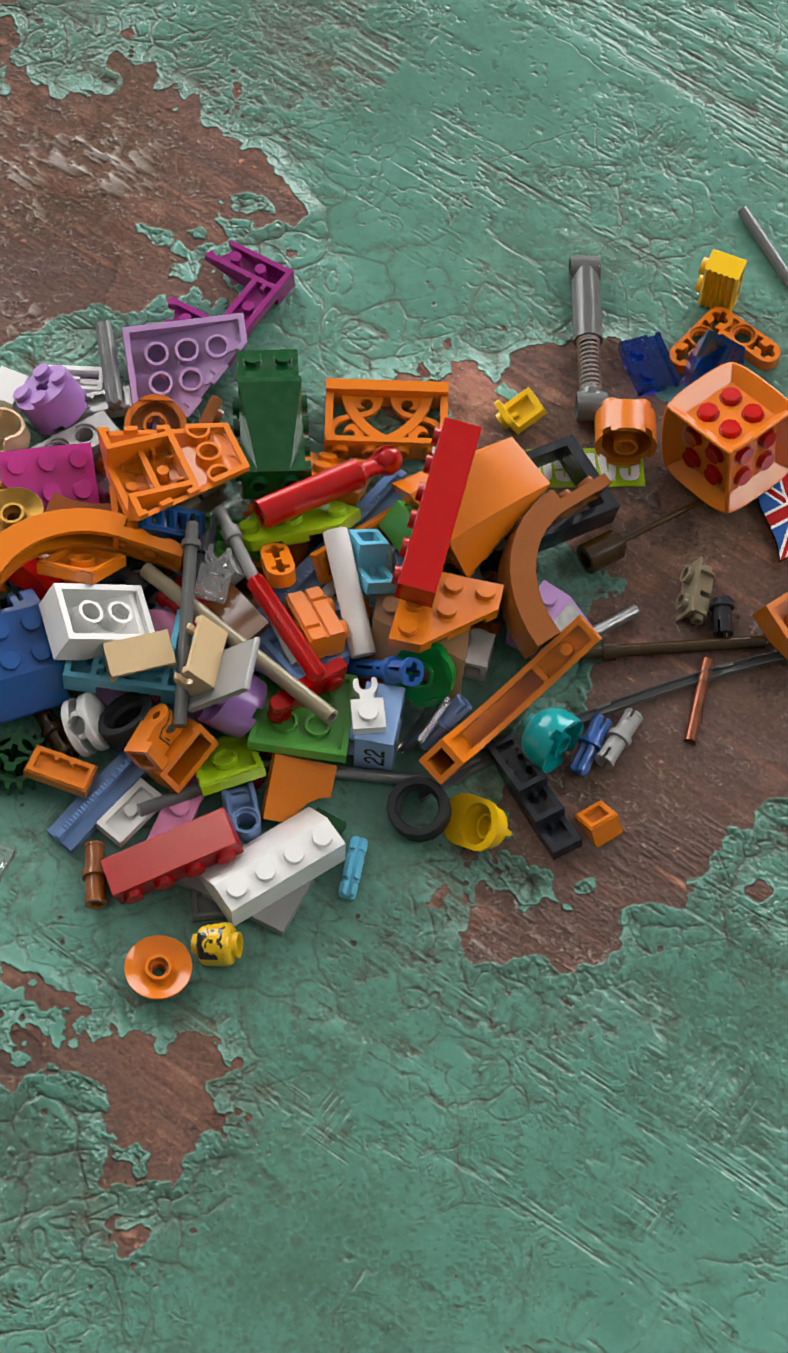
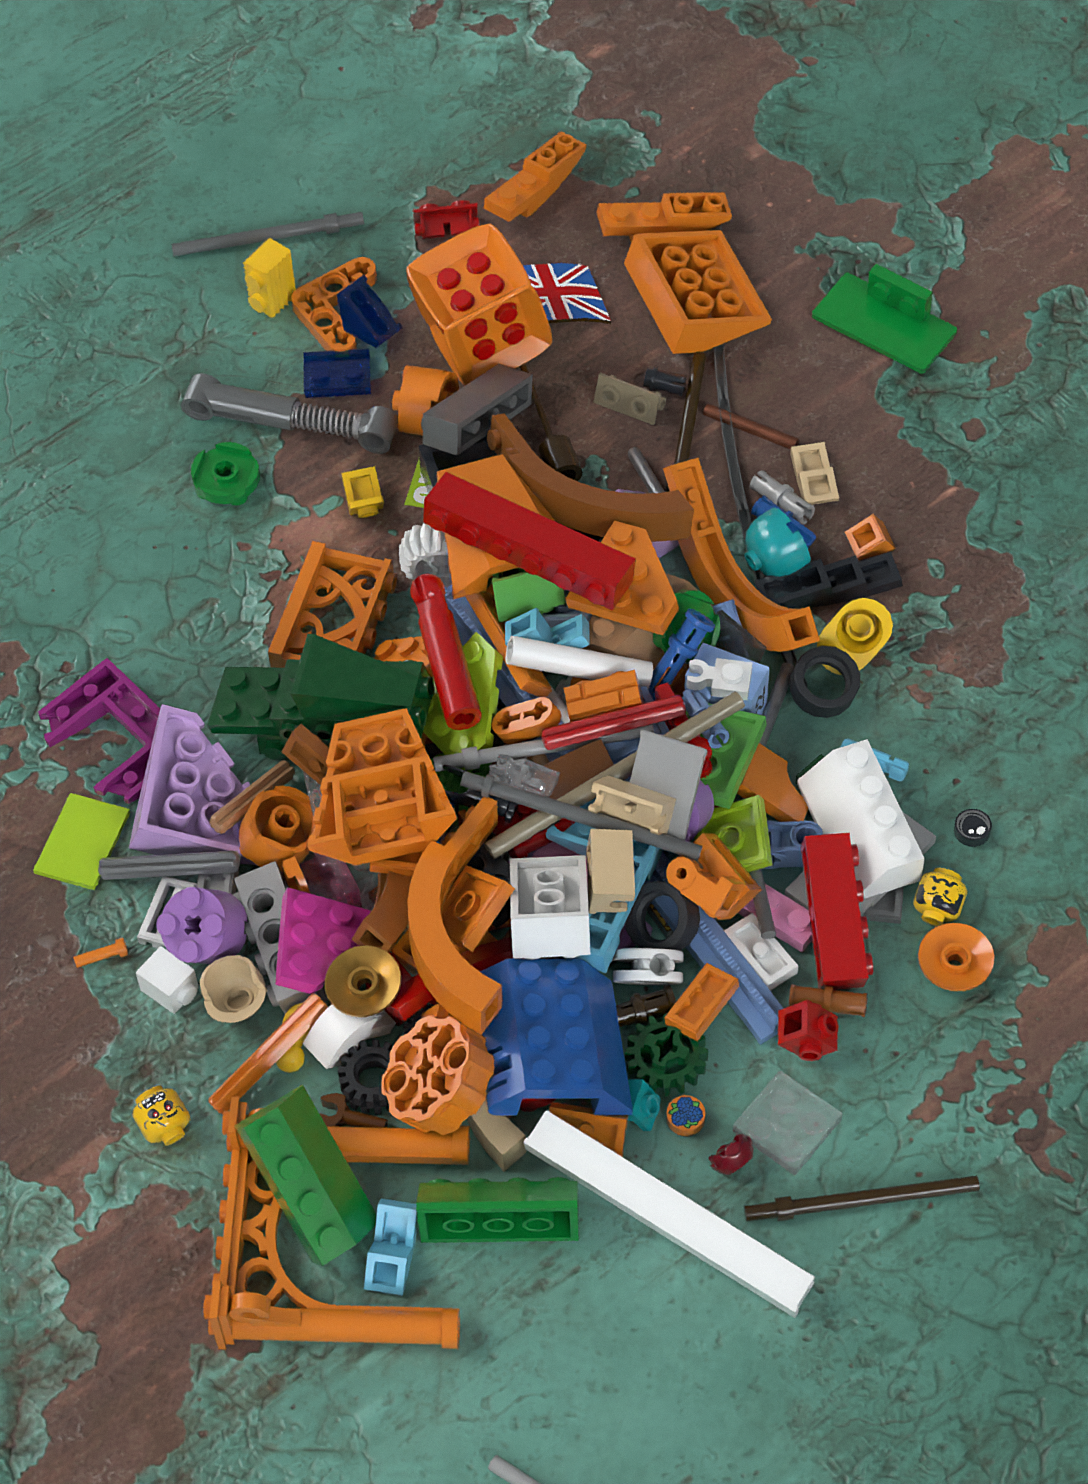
camera: 70 degrees left, 5 degrees down
none -> lime piece [33,793,131,890]
none -> orange piece [73,938,128,968]
none -> green plate [191,442,260,506]
none -> medium nougat axle [209,761,295,834]
none -> dark grey brick [421,364,533,455]
none -> medium blue axle [682,689,729,748]
none -> red brick [778,1000,838,1061]
none -> tan slope [790,442,839,505]
none -> black tile [954,809,992,847]

